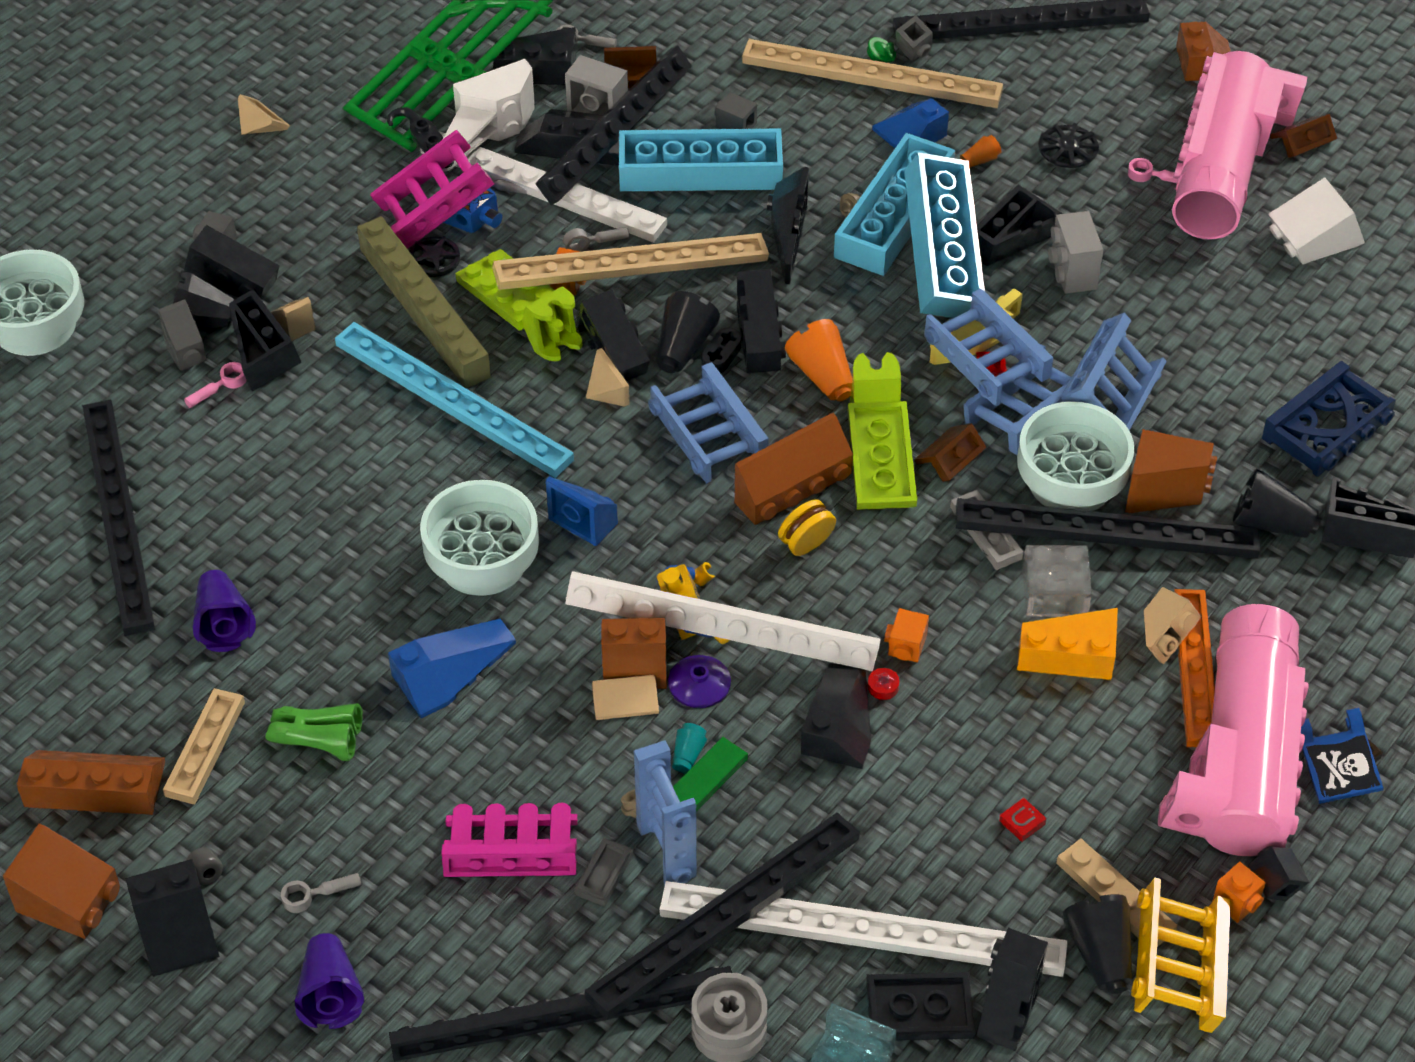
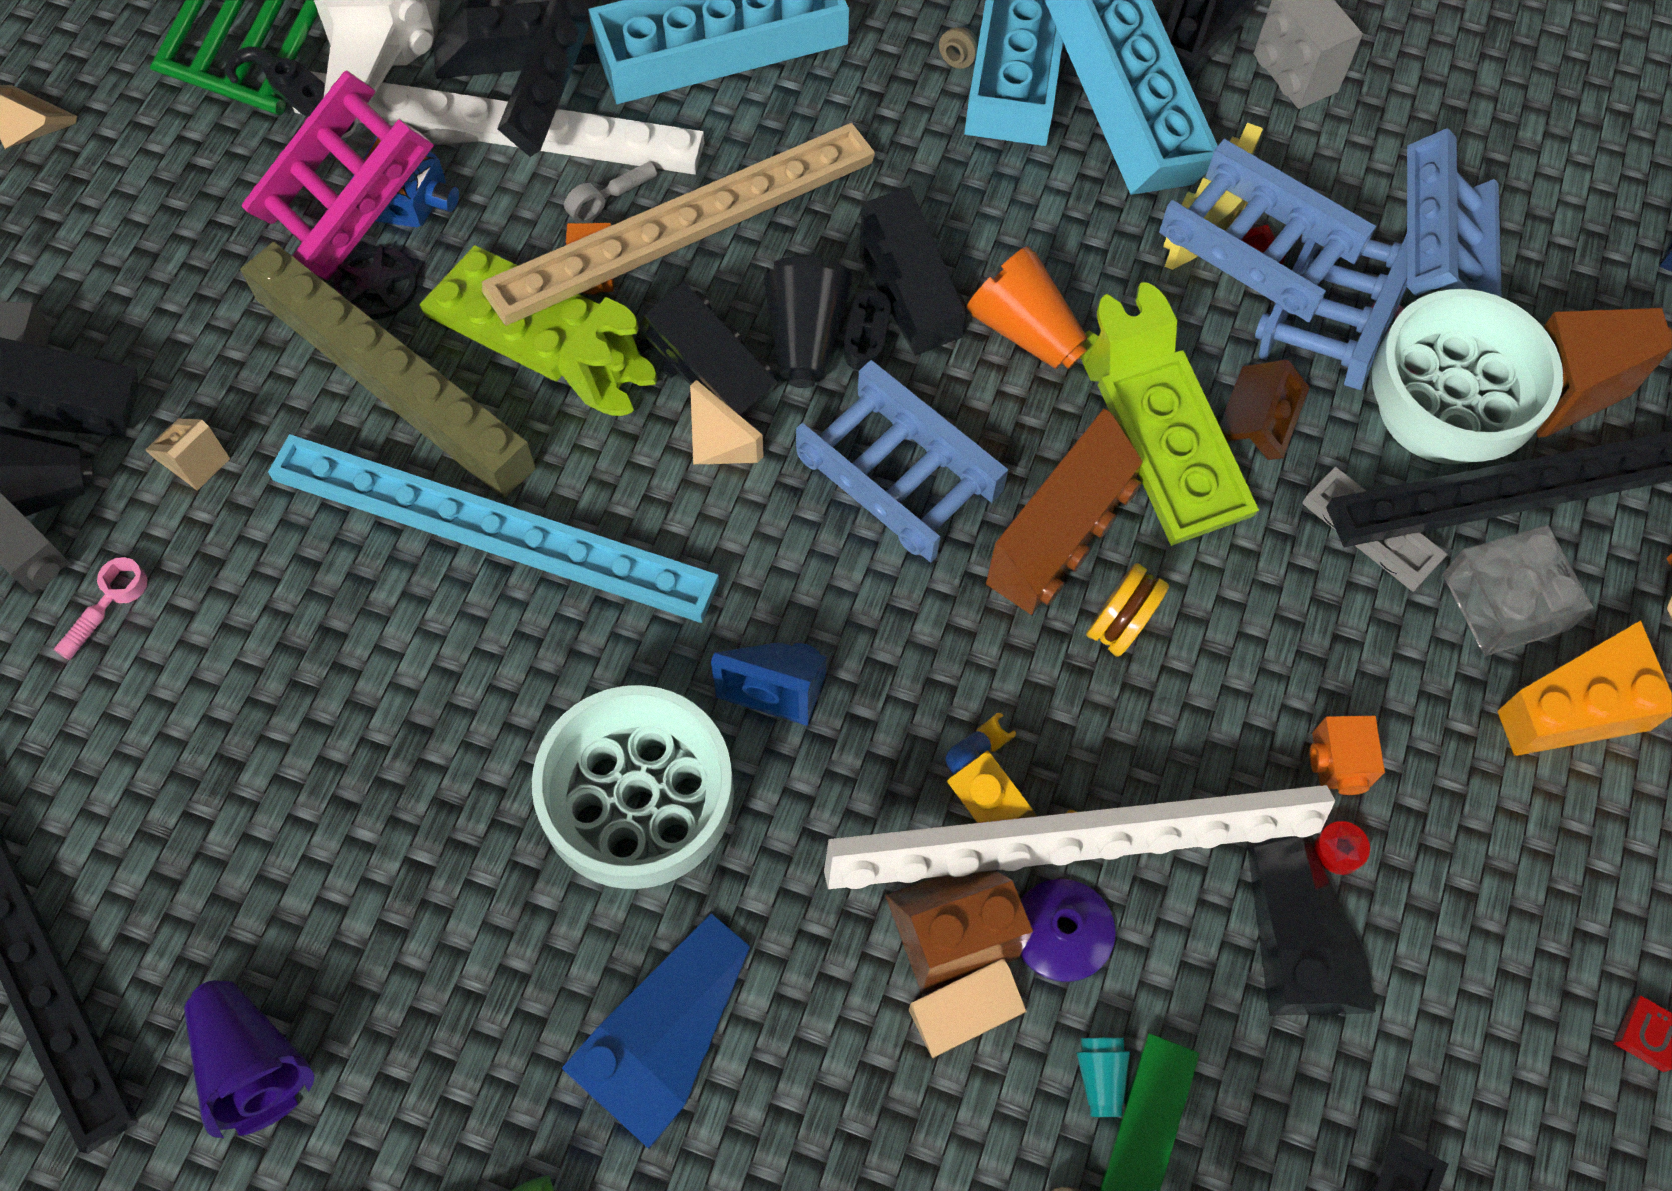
camera: 20 degrees left, 15 degrees up
black wedge [229,289,302,391] -> none
black wedge [767,167,809,284] -> none

